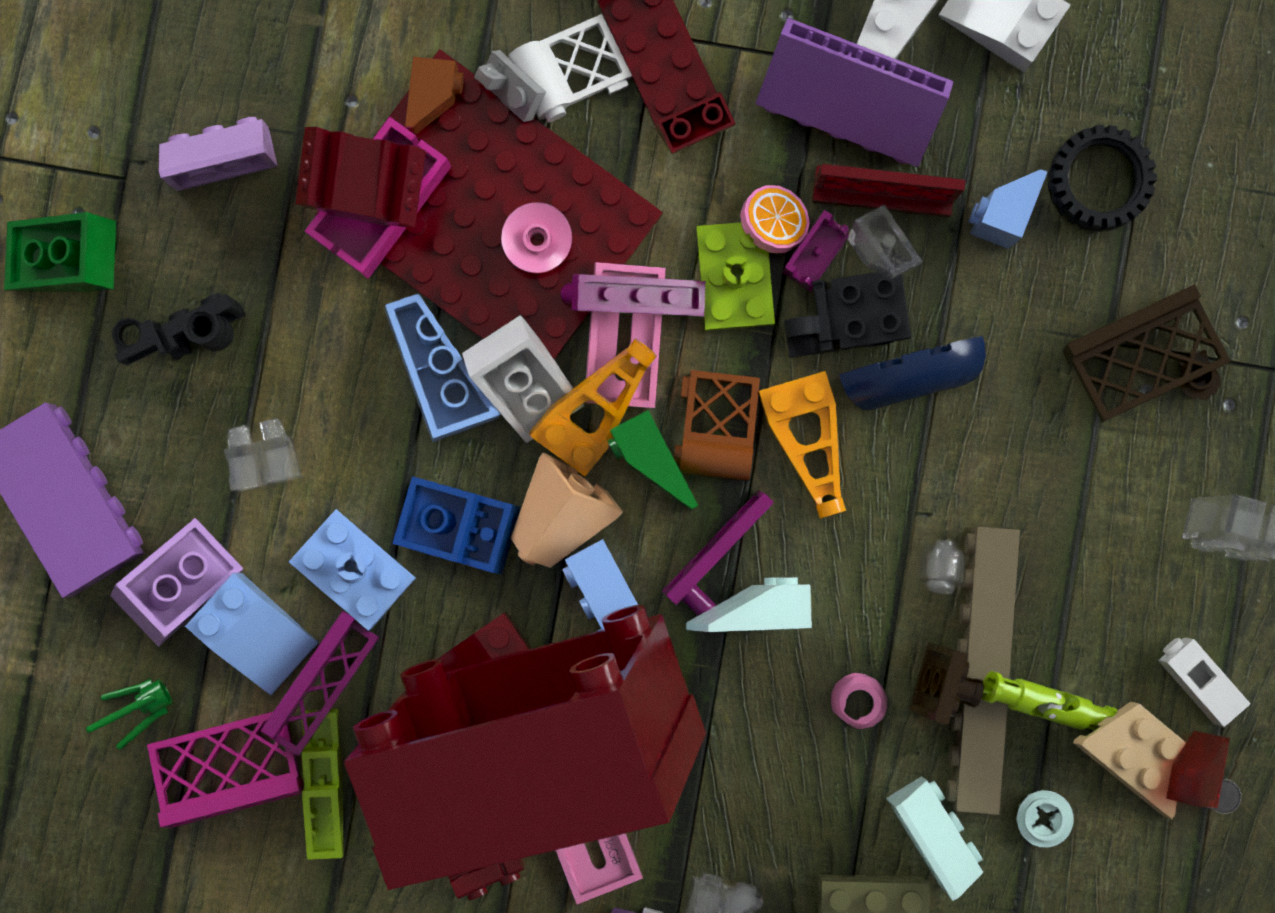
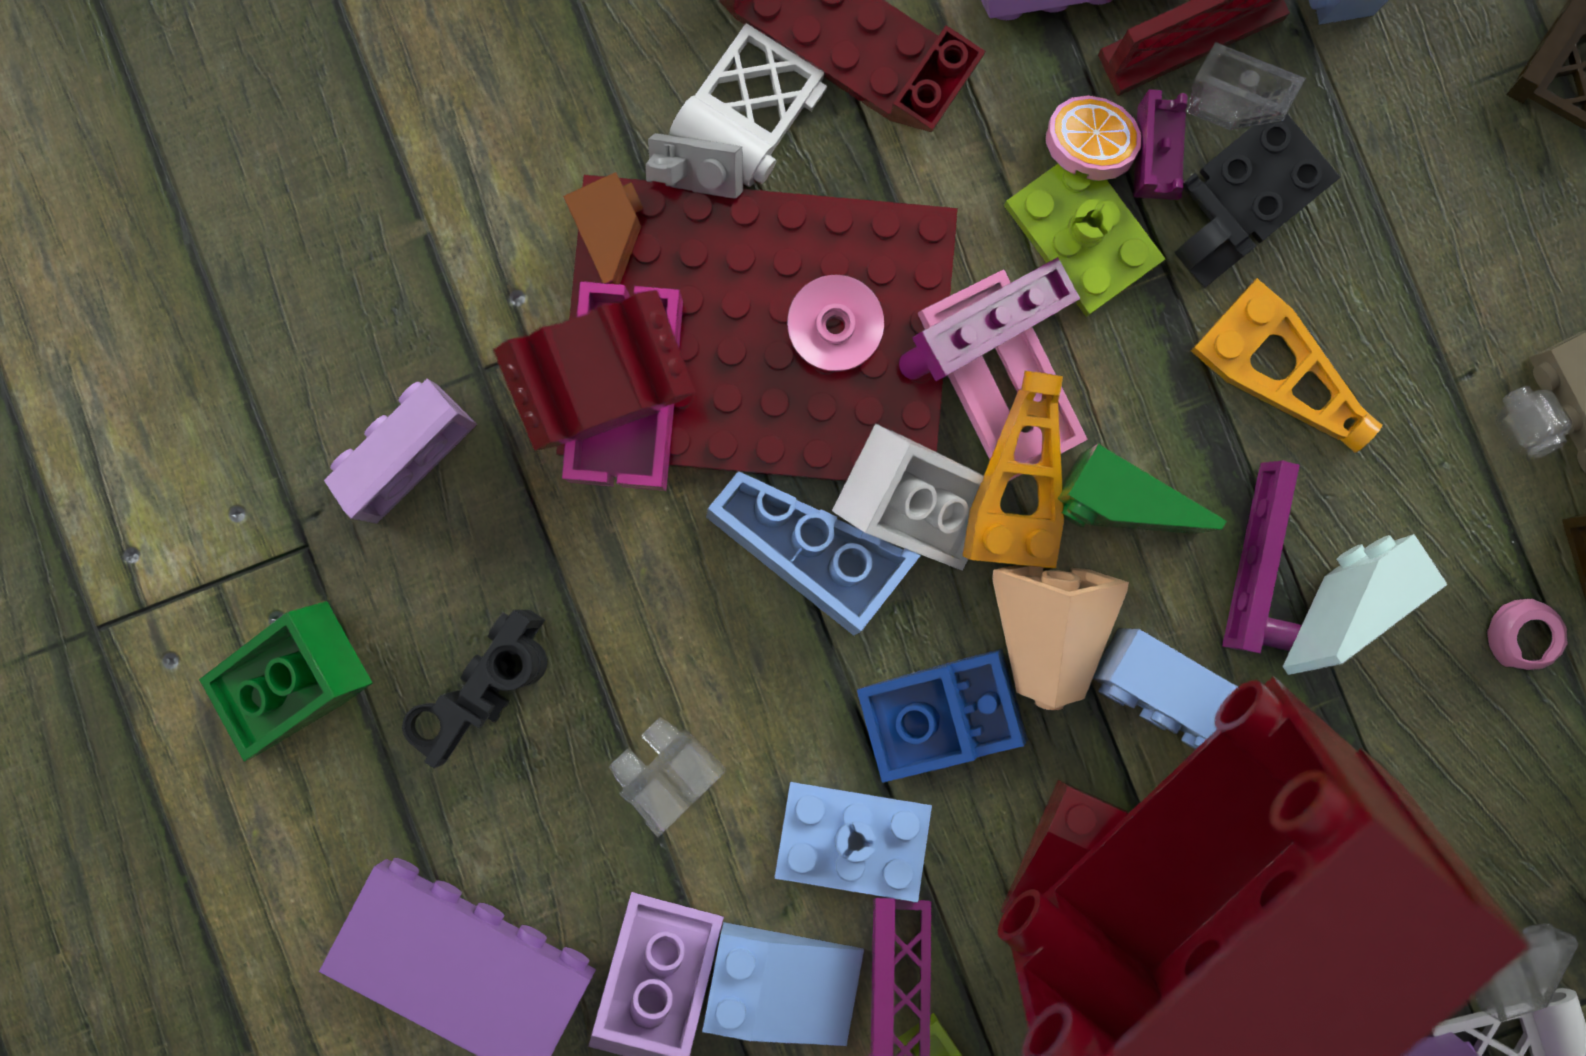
camera: 30 degrees left, 0 degrees up
dark orange piece [674,370,760,481] -> none
dark blue brick [839,336,986,410] -> none

